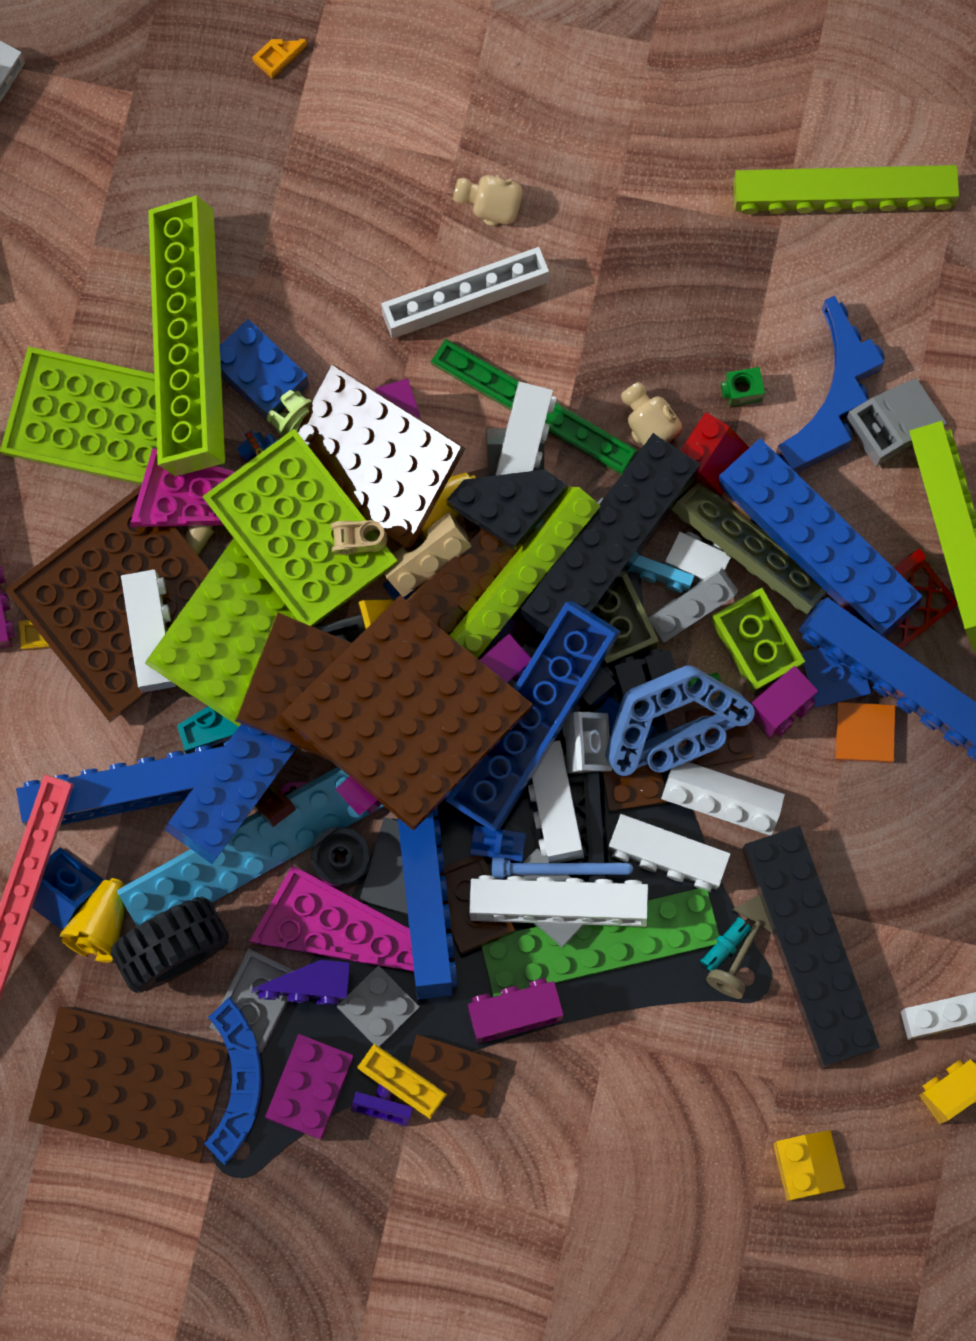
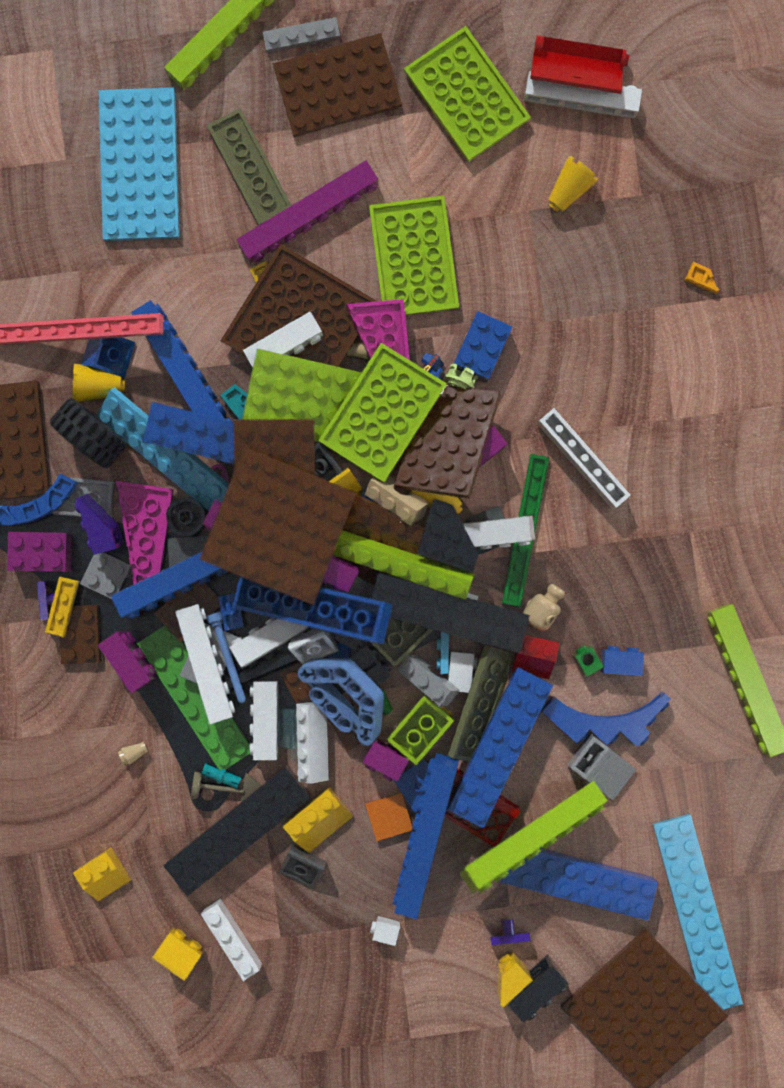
camera: 75 degrees right, 10 degrees up
lime brick [148,195,225,476] -> none
reddish brown plate [253,784,296,827] -> none
tan piece [331,520,387,555] -> none
tan piece [453,175,522,226] -> none
none -> tan cone [118,741,148,766]
none -> clear light blue panel [278,708,297,749]
none -> dark grey slope [278,844,326,889]
none -> yellow slope [283,786,353,853]
none -> yellow cone [548,156,599,212]
none -> blue piece [601,646,644,676]

